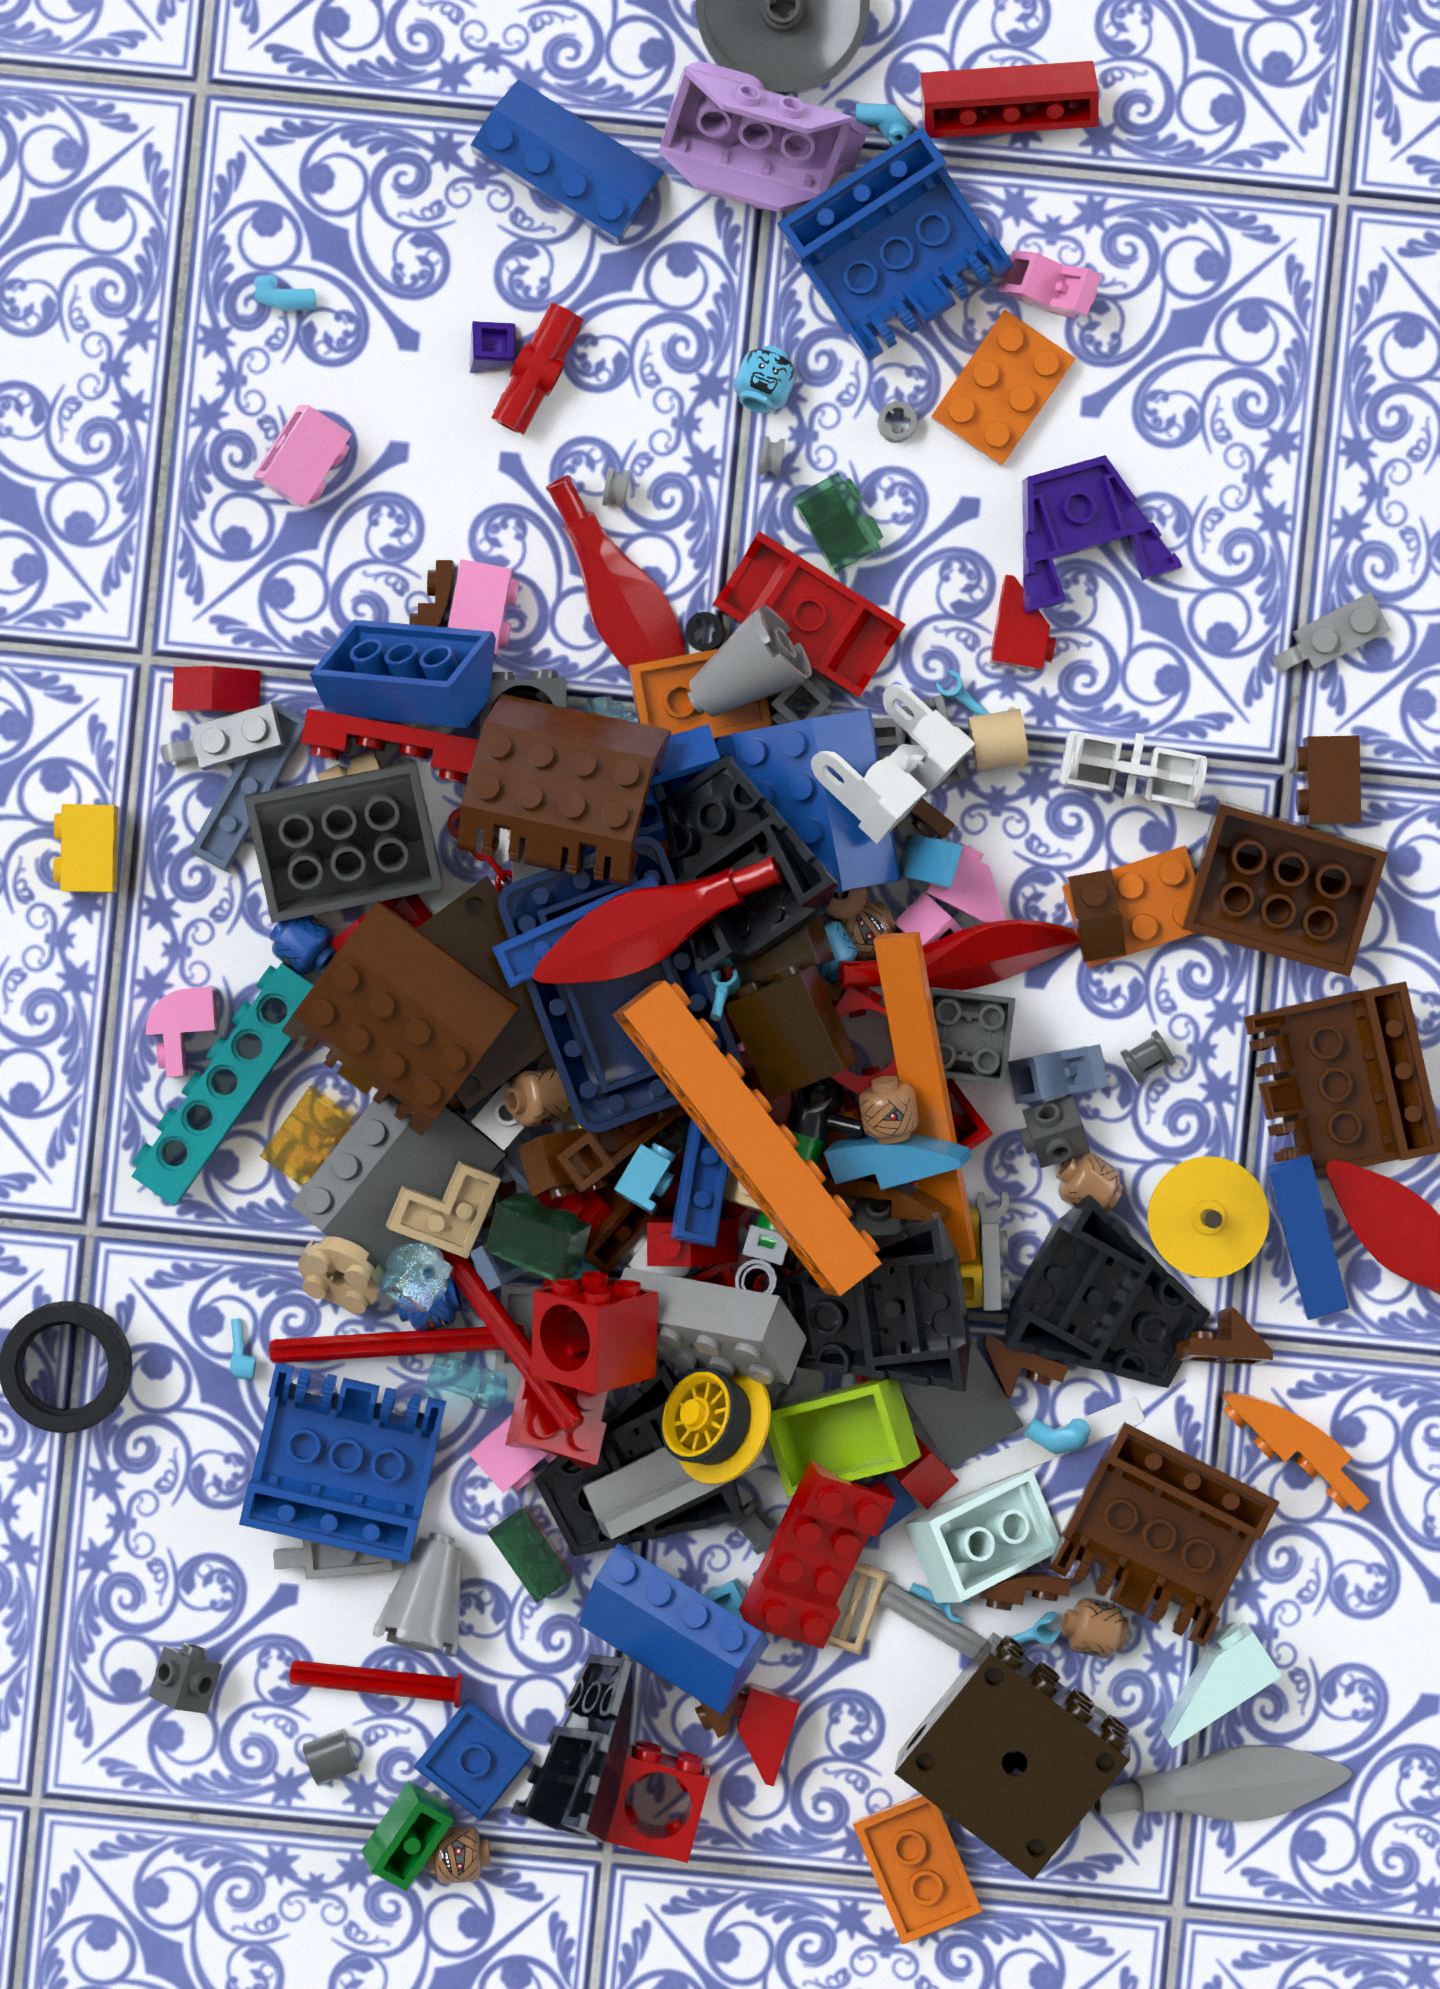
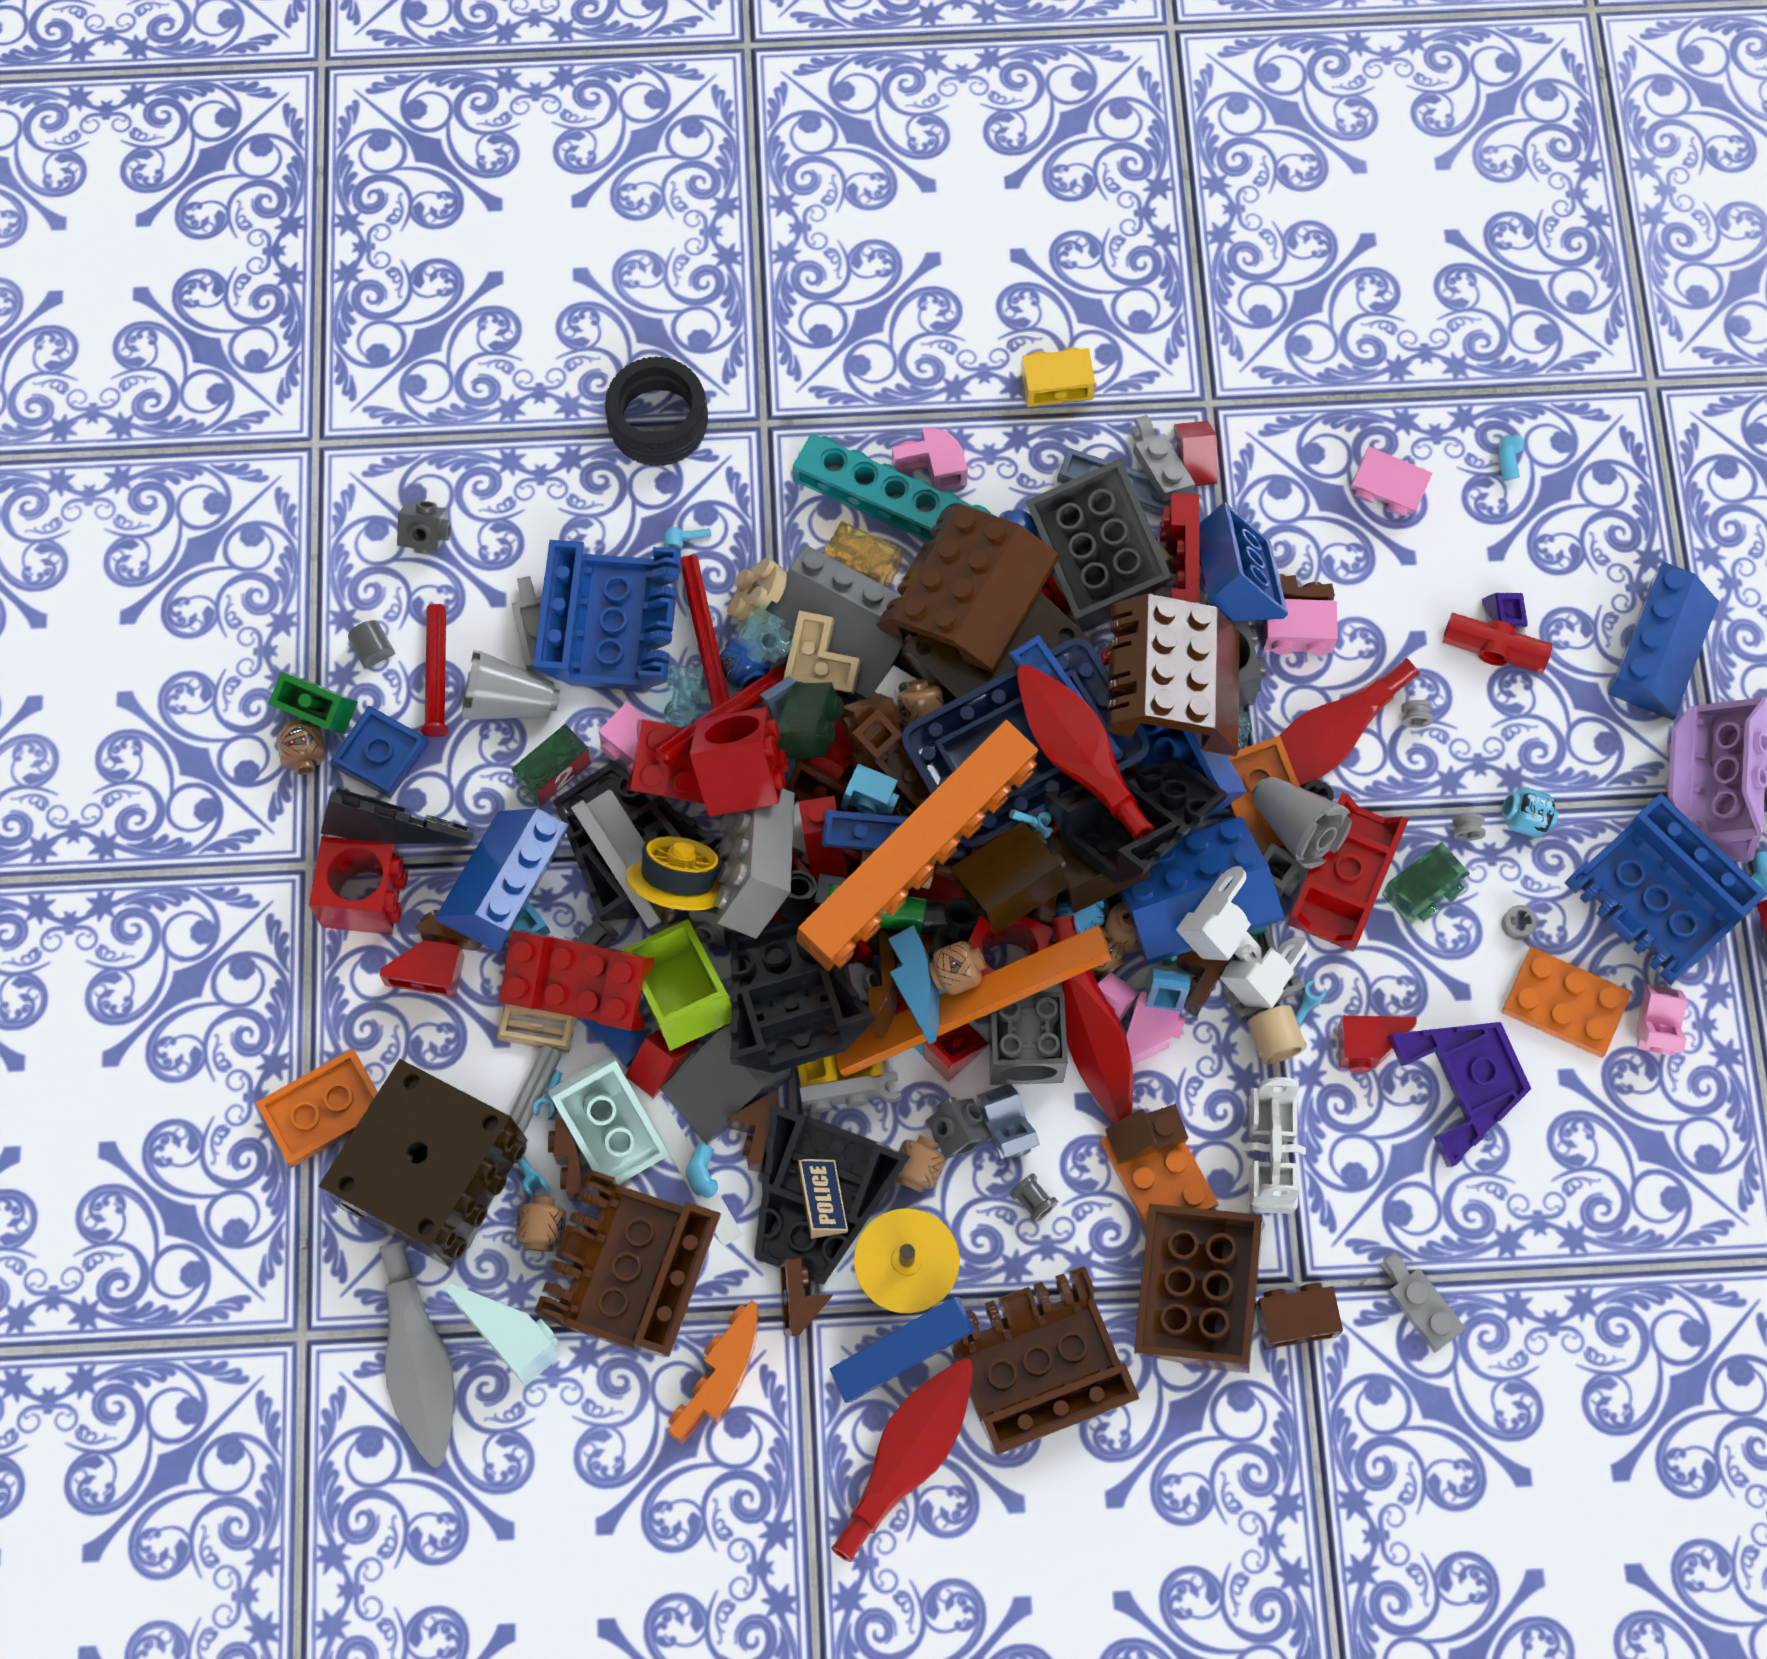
camera: 80 degrees right, 20 degrees down
none -> slope [798,1159,848,1239]

